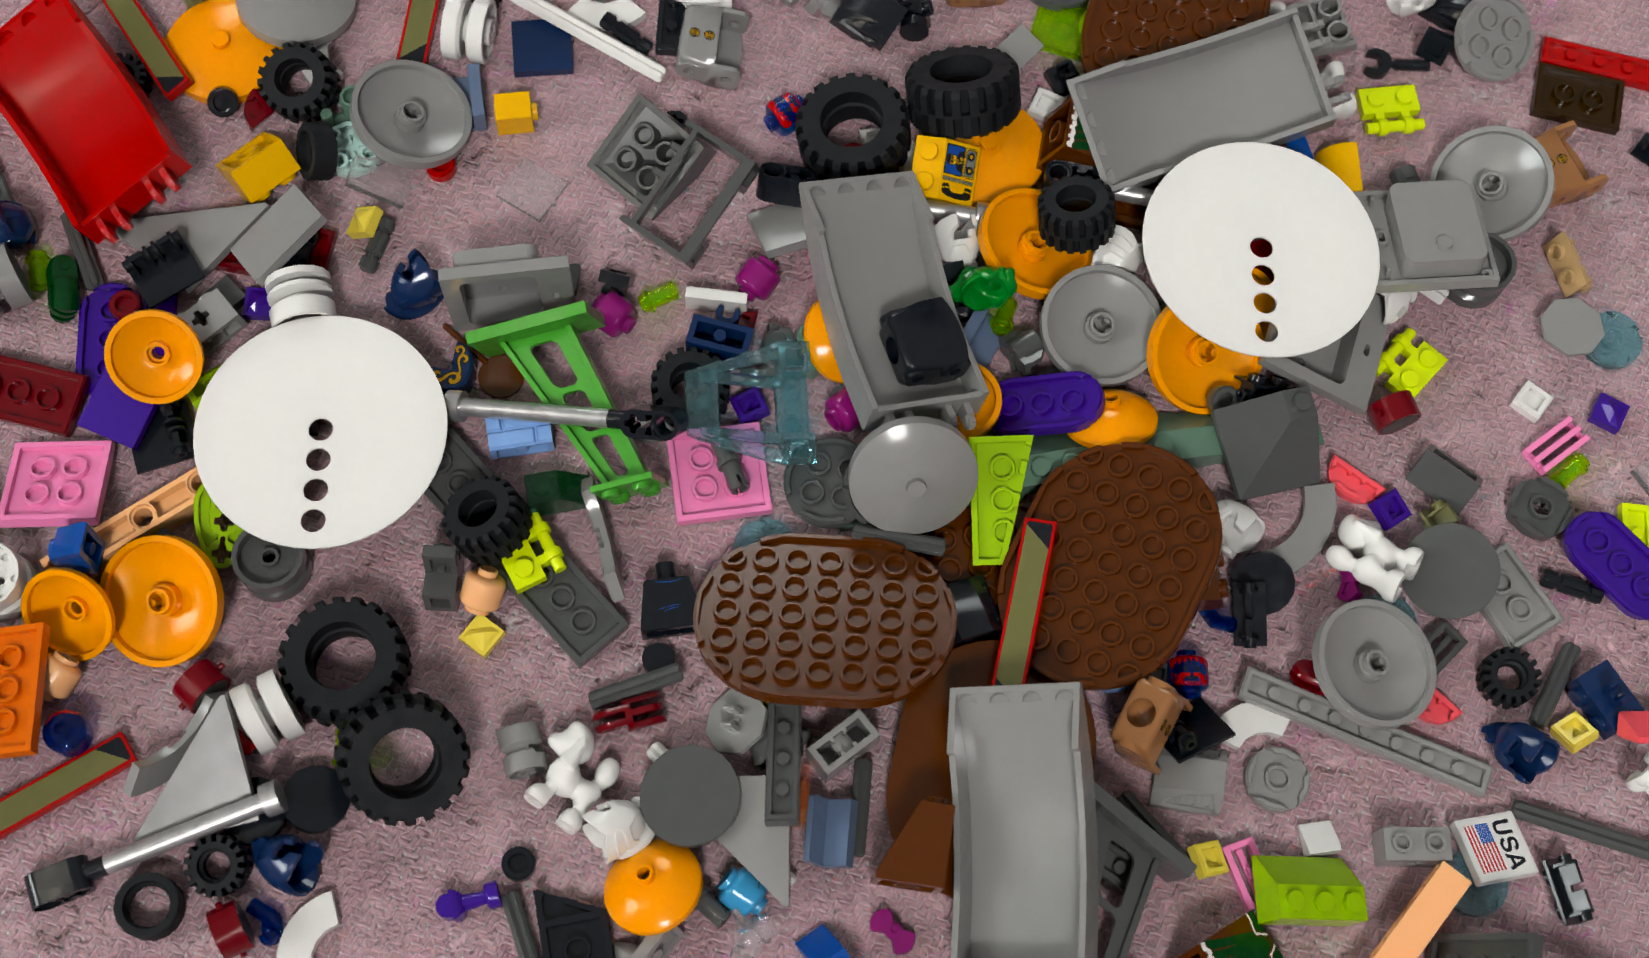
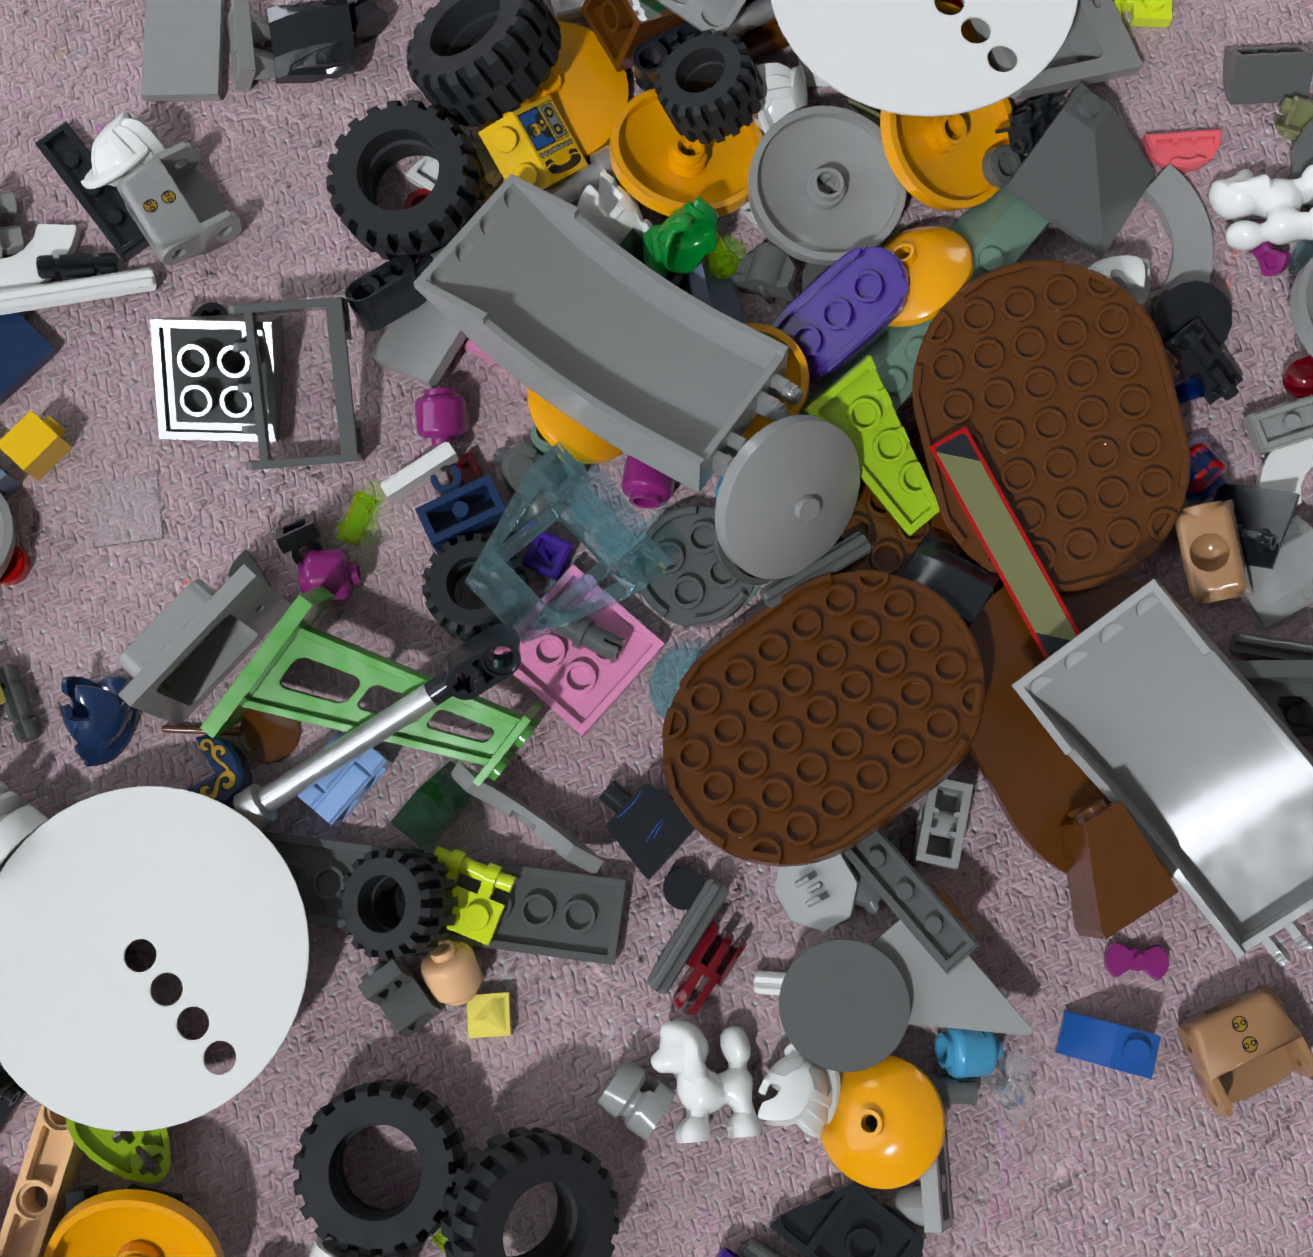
camera: 30 degrees left, 10 degrees up
dark grey wheel [231,531,313,602] -> none
black tile [501,847,536,882] -> none
clear blue head [763,92,804,136] -> none
sand blue panel [803,794,858,869] -> none
dark grey axle [852,758,873,858] -> none
black piece [879,297,971,387] -> none
dark red piece [1367,390,1422,435] -> none
dark purple tile [1368,488,1412,532] -> none

